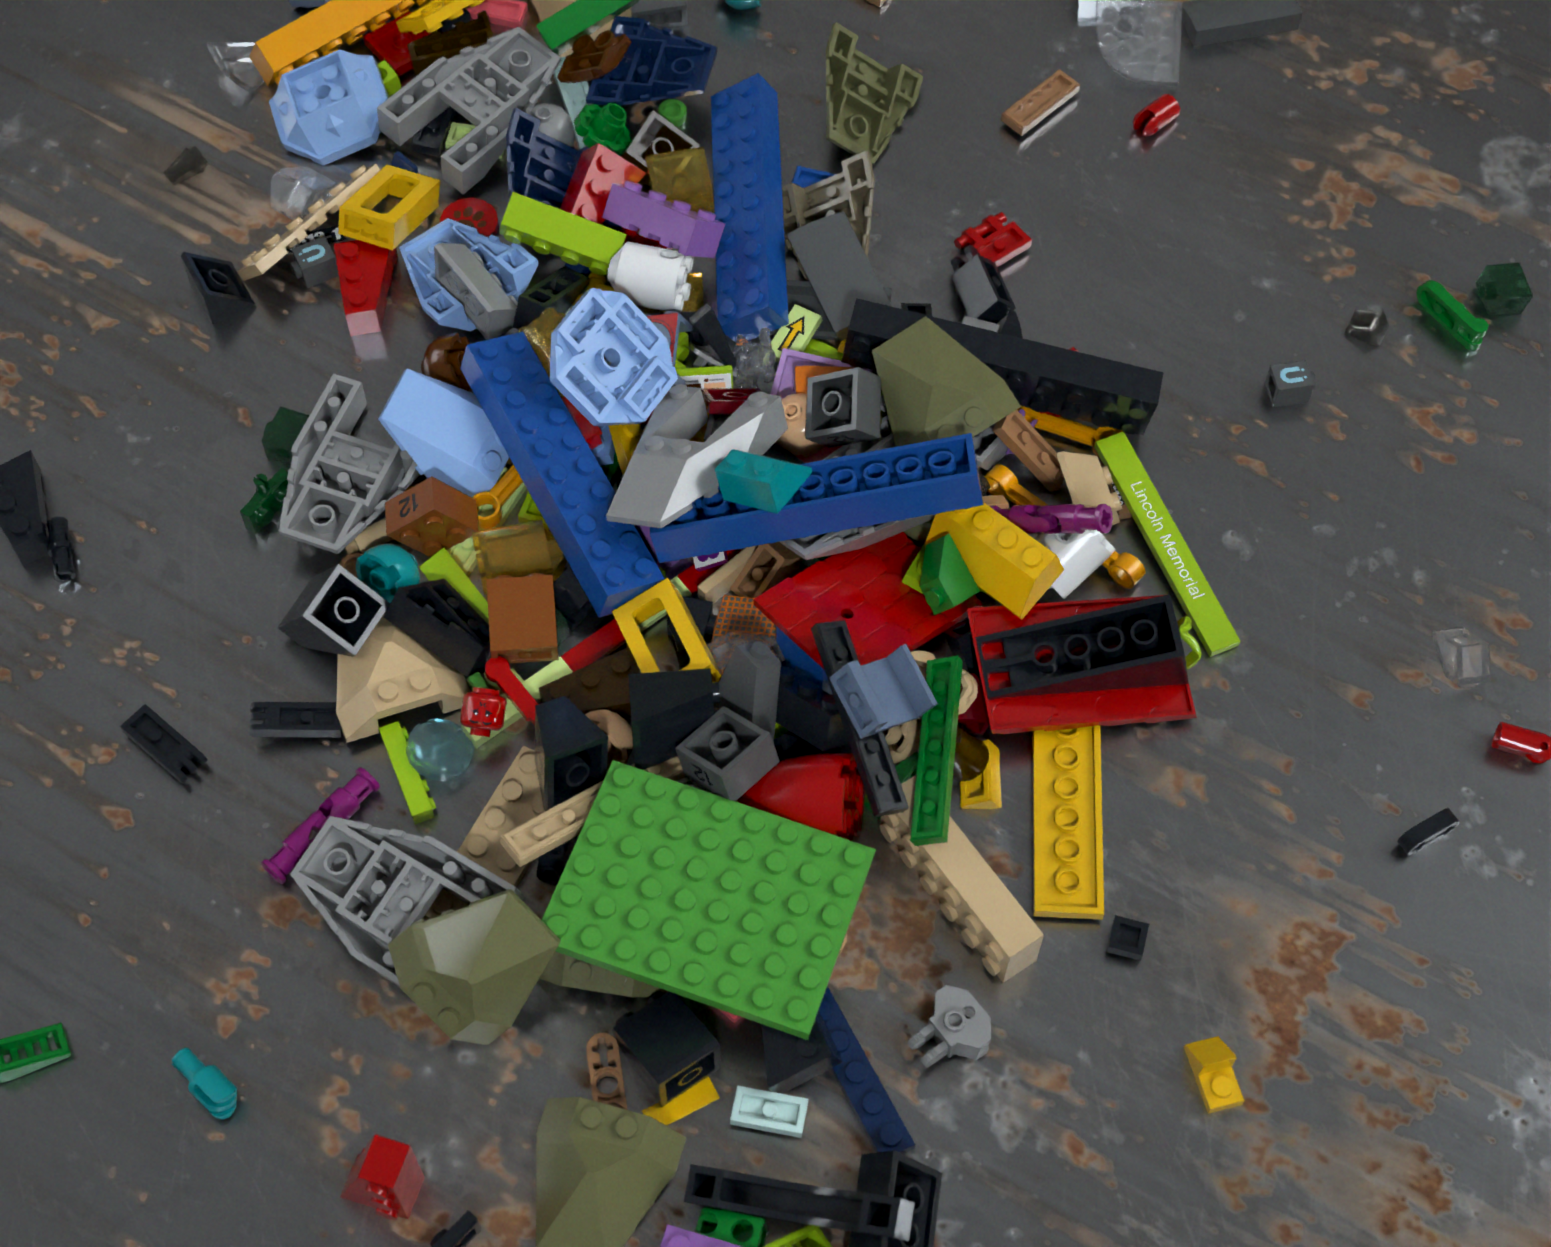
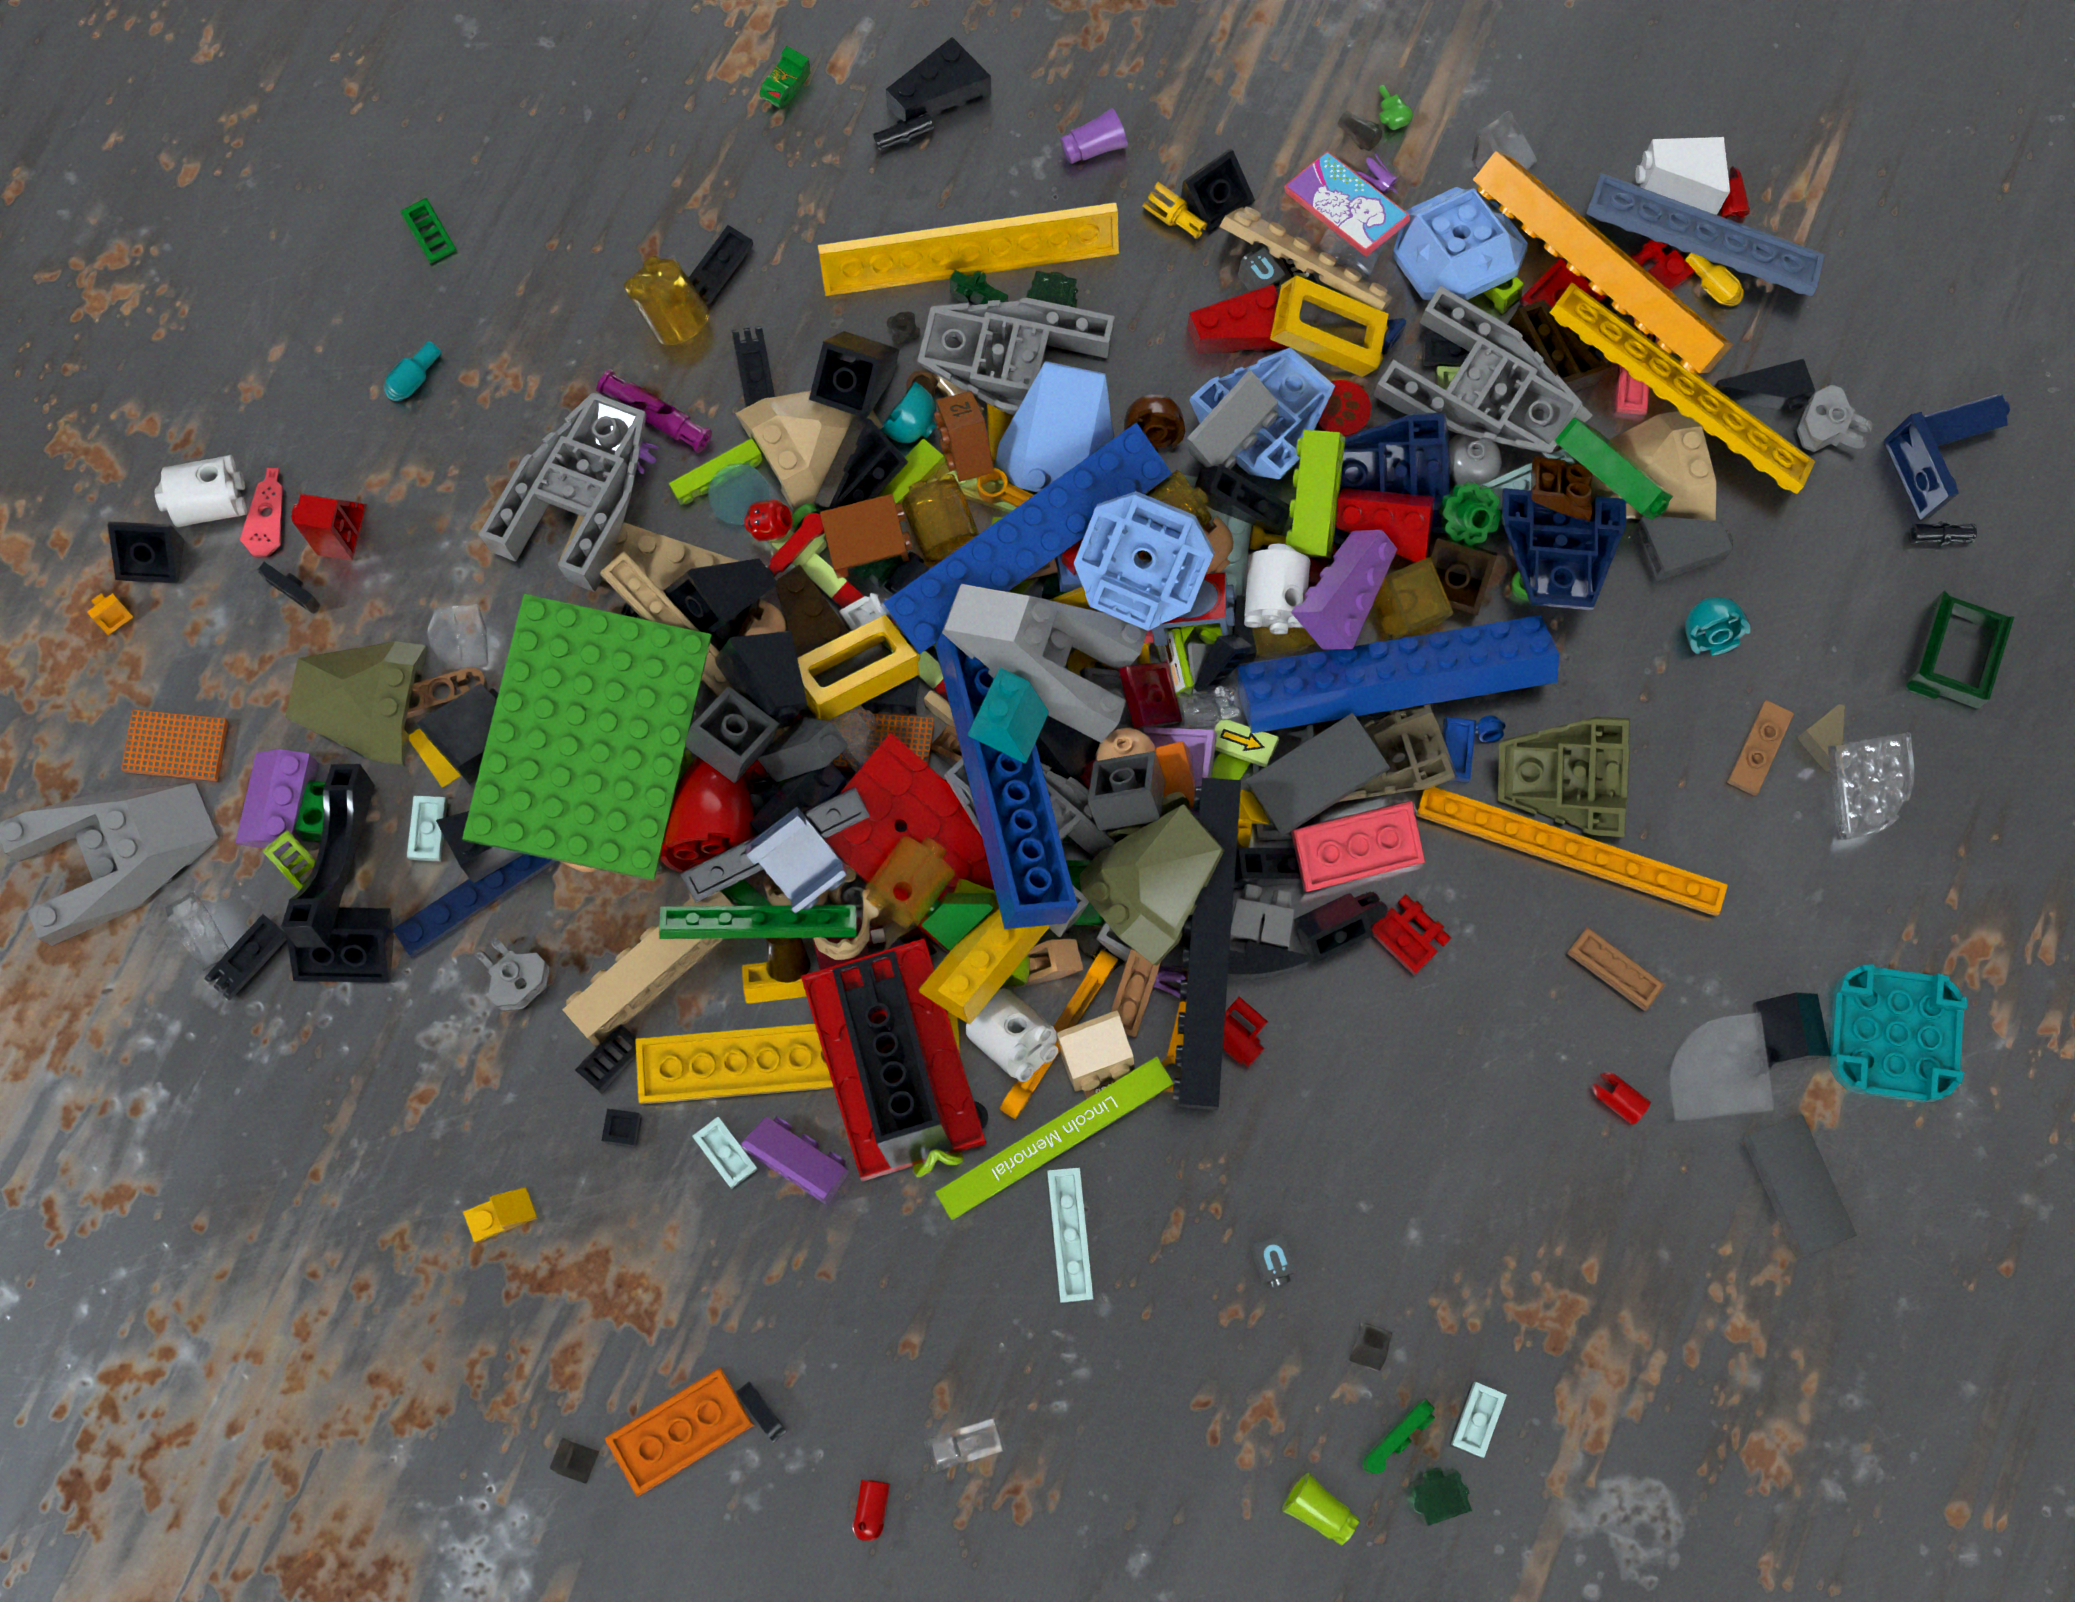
camera: 80 degrees right, 15 degrees up
olive wedge [388,889,561,1045] -> none
magenta piece [990,504,1113,534] -> none
none -> clear slope [427,604,488,670]
none -> clear smoke slope [550,1438,599,1484]
none -> black slope [575,1024,637,1094]
none -> orange tile [604,1367,754,1497]
none -> clear yellow cylinder [624,256,709,345]
none -> light aqua plate [692,1117,758,1189]
none -> medium lavender slope [741,1116,849,1206]
none -> yellow plate [818,203,1119,296]
none -> white slope [838,593,889,632]
none -> clear yellow cylinder [865,836,955,929]
none -> clear smoke plate [887,311,921,344]
none -> light aqua plate [1047,1167,1093,1303]
none -> medium lavender plant [1060,108,1128,164]
none -> yellow arm [1142,181,1208,239]
none -> lime plant [1282,1472,1360,1546]
none -> tile [1284,151,1410,257]
none -> coral tile [1291,801,1425,892]
none -> medium lavender piece [1356,152,1398,195]
none -> bright green piece [1378,85,1413,130]
none -> light orange plate [1415,787,1728,916]
none -> light aqua plate [1451,1382,1507,1458]
none -> blue plate [1475,715,1506,743]

